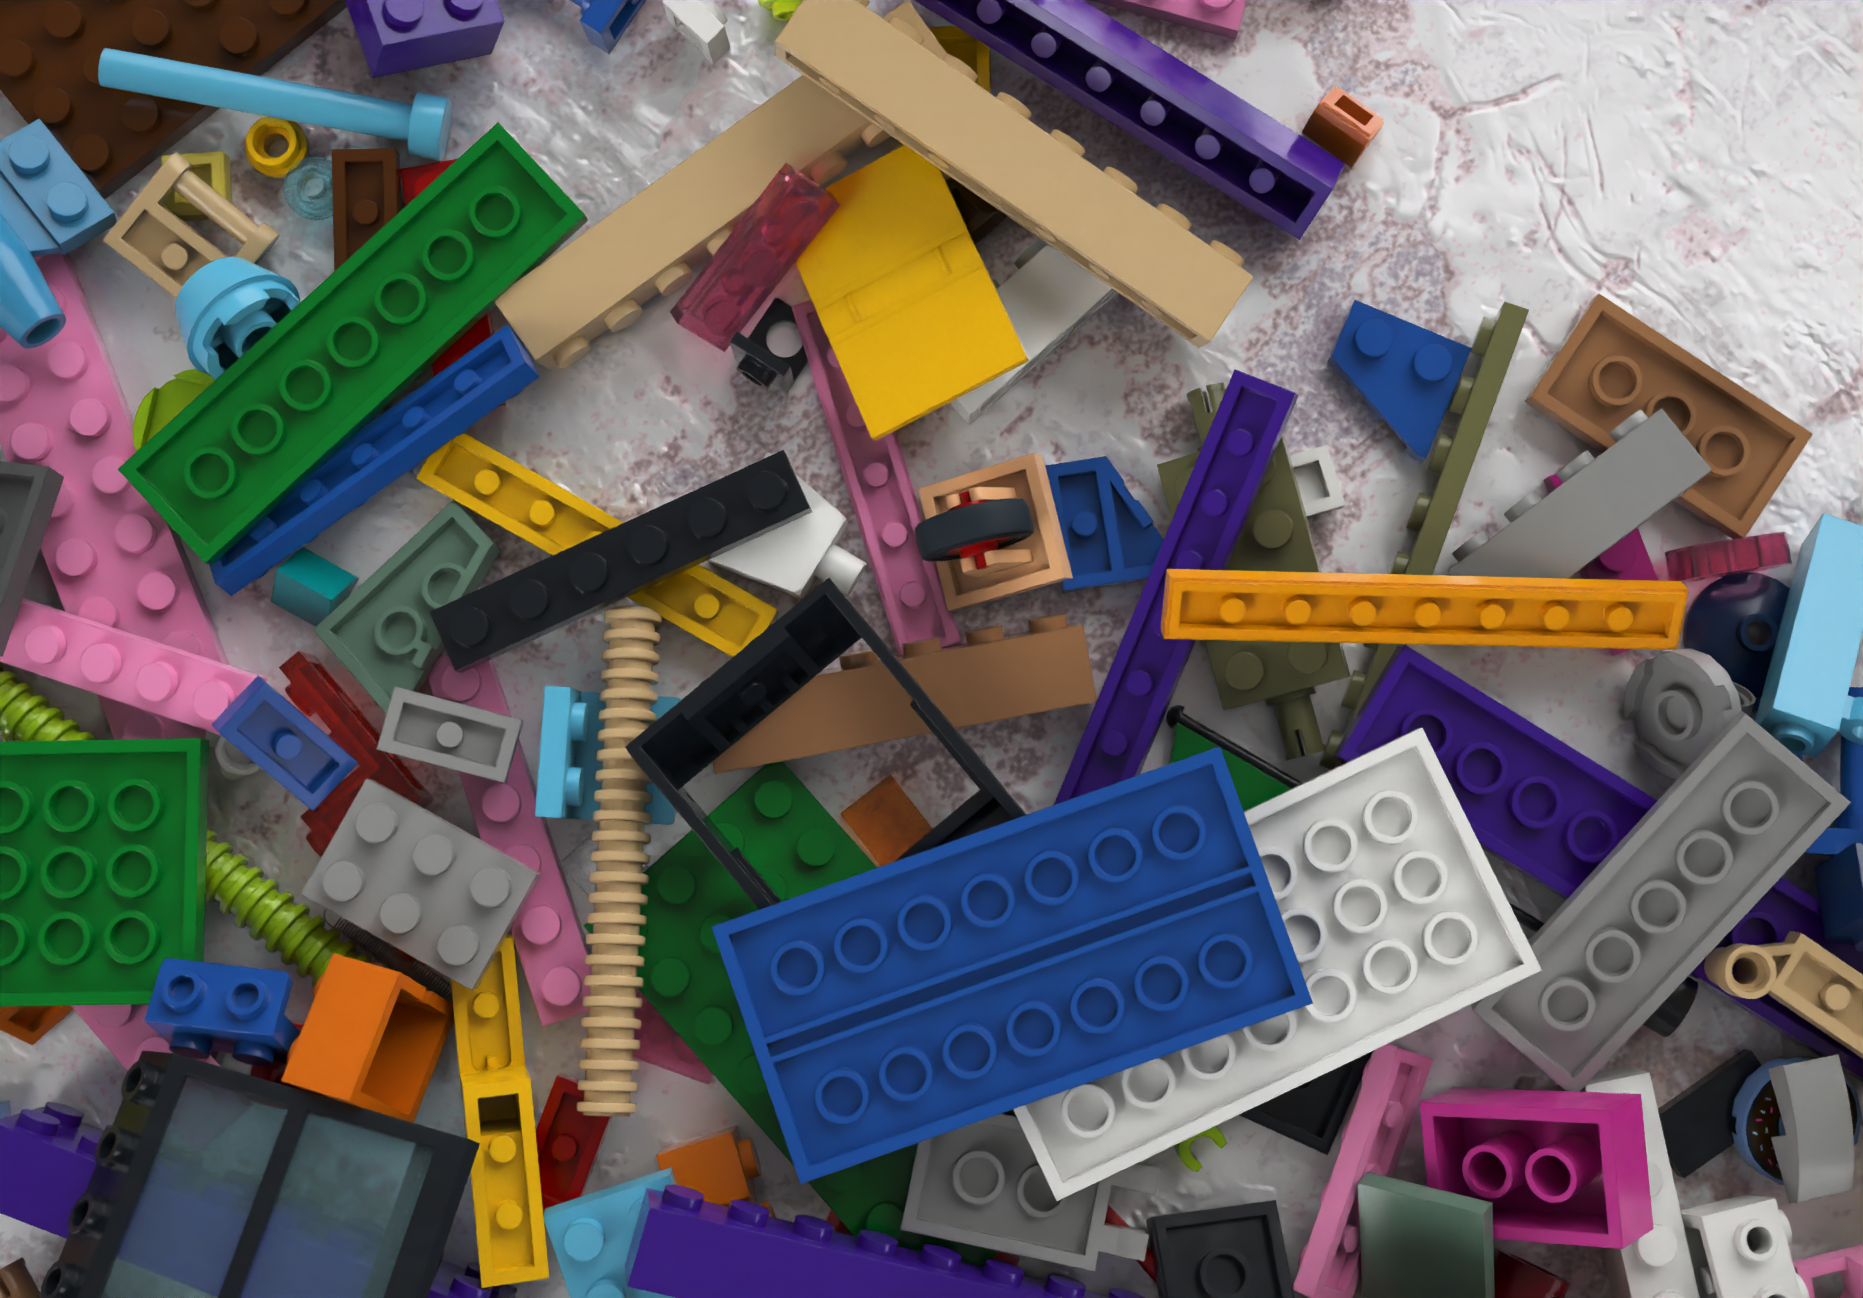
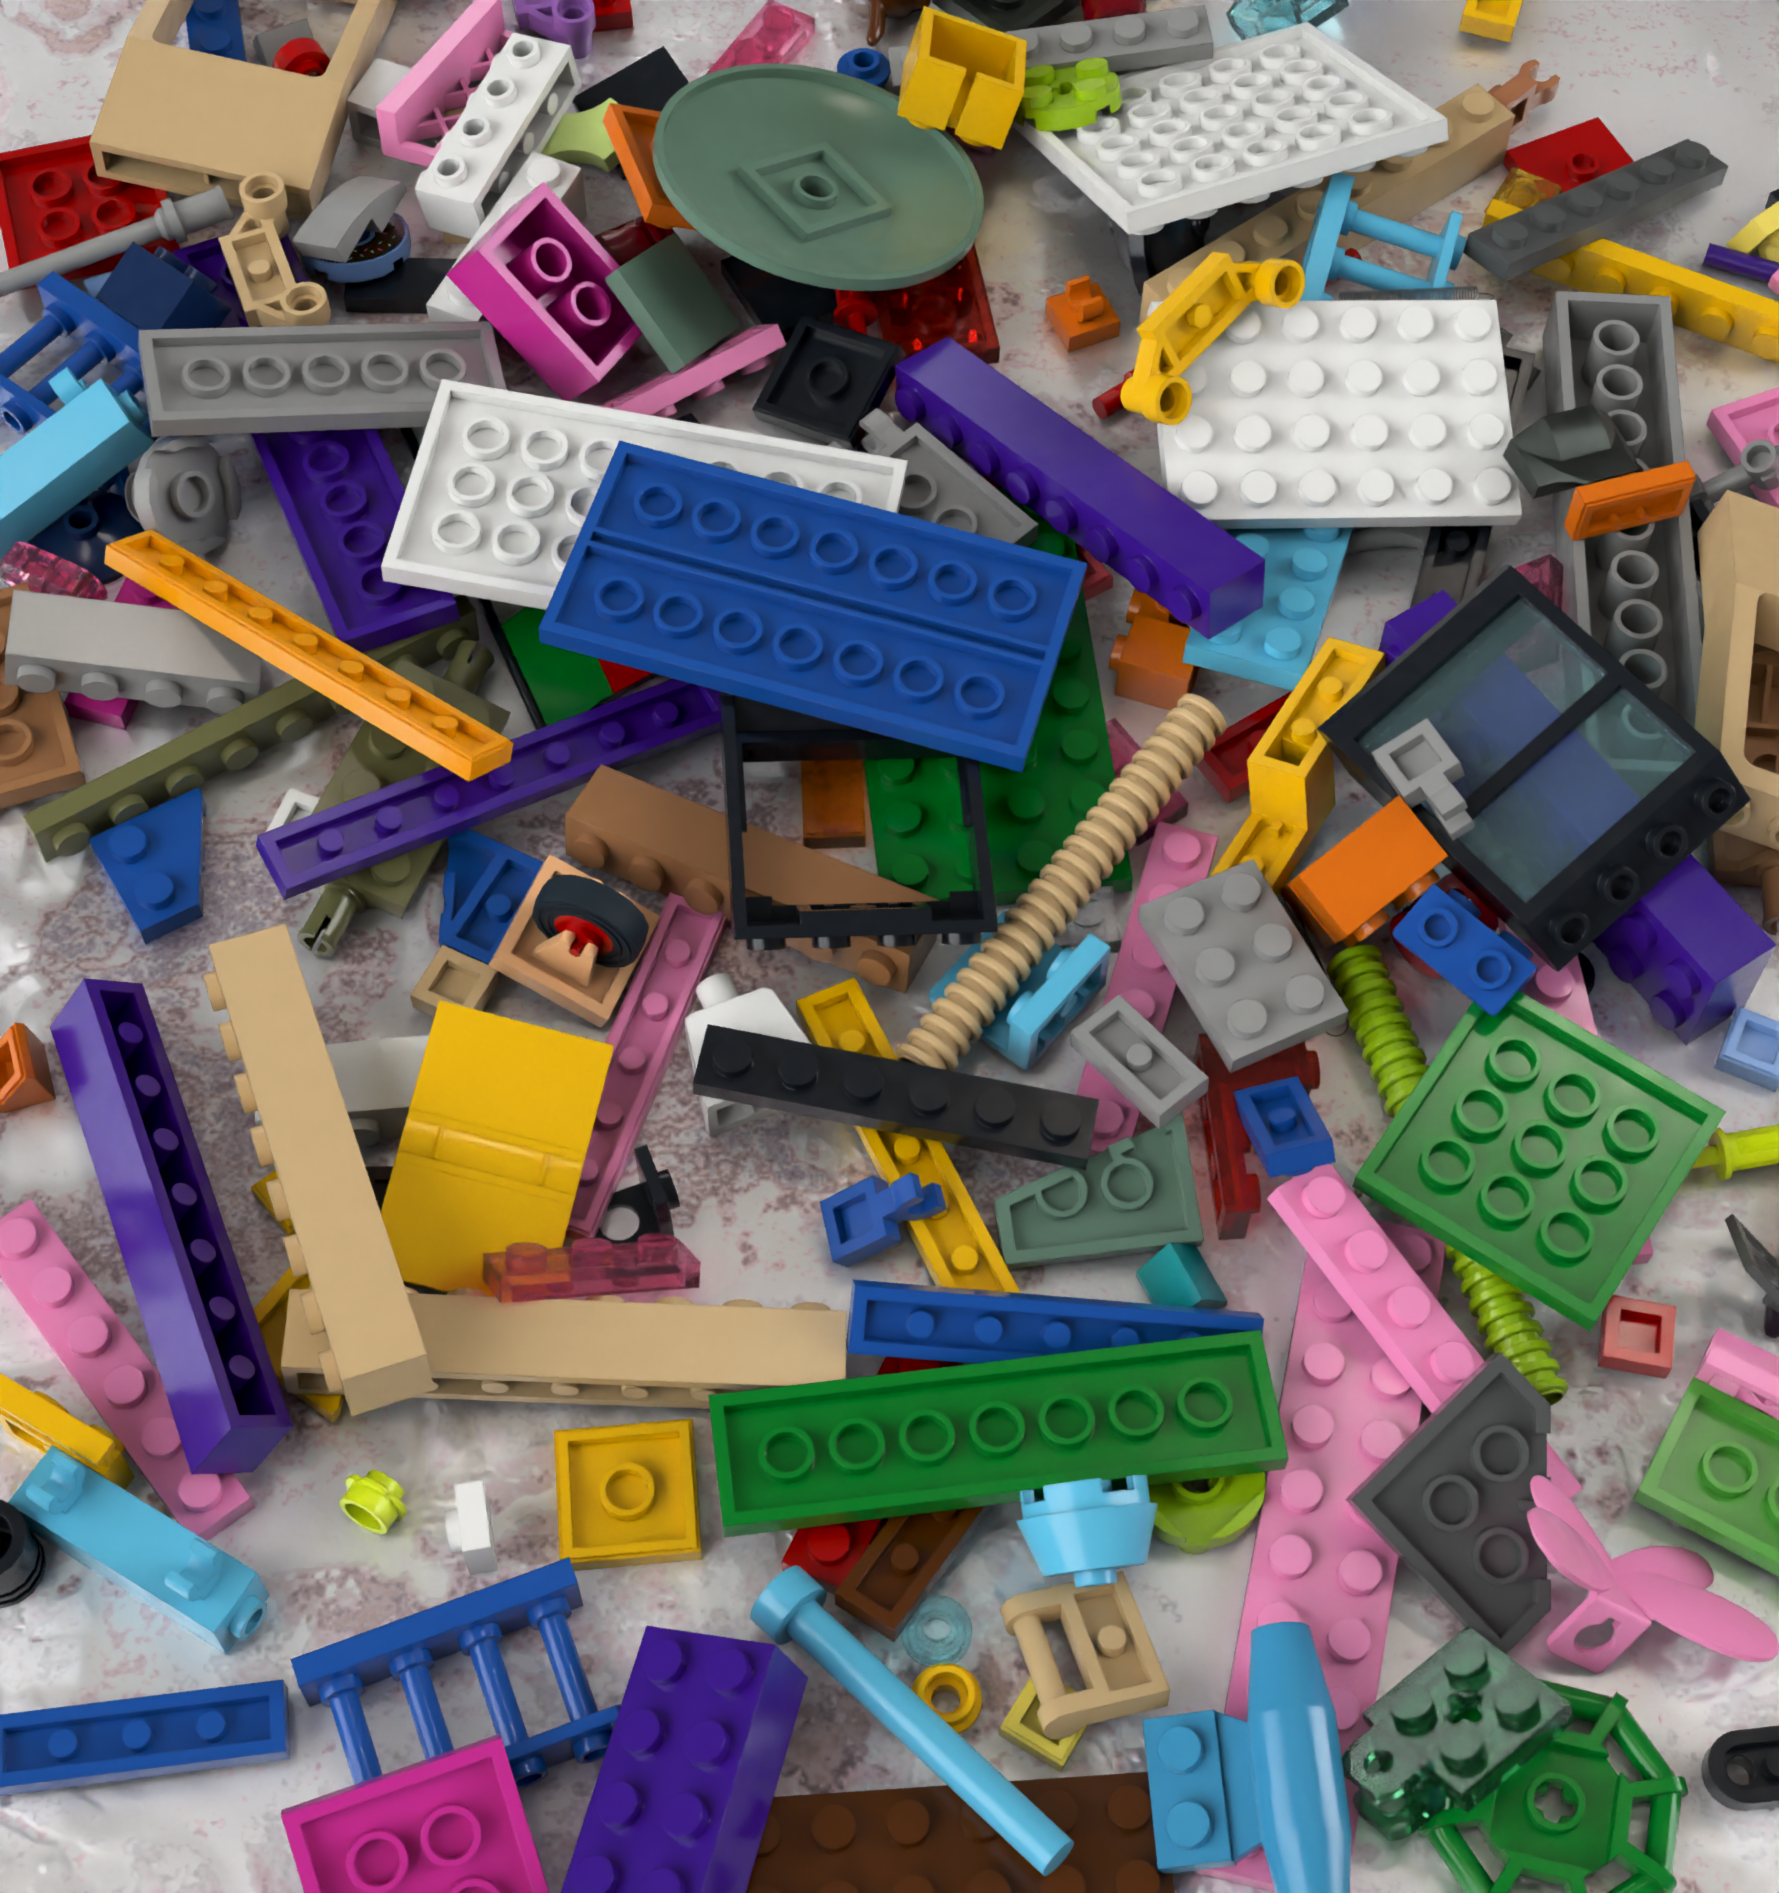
camera: 150 degrees left, 25 degrees down
none -> tan plate [410,945,501,1017]
none -> yellow tile [554,1419,703,1571]
none -> blue plate [820,1173,947,1268]
none -> light grey plate [1371,718,1475,840]

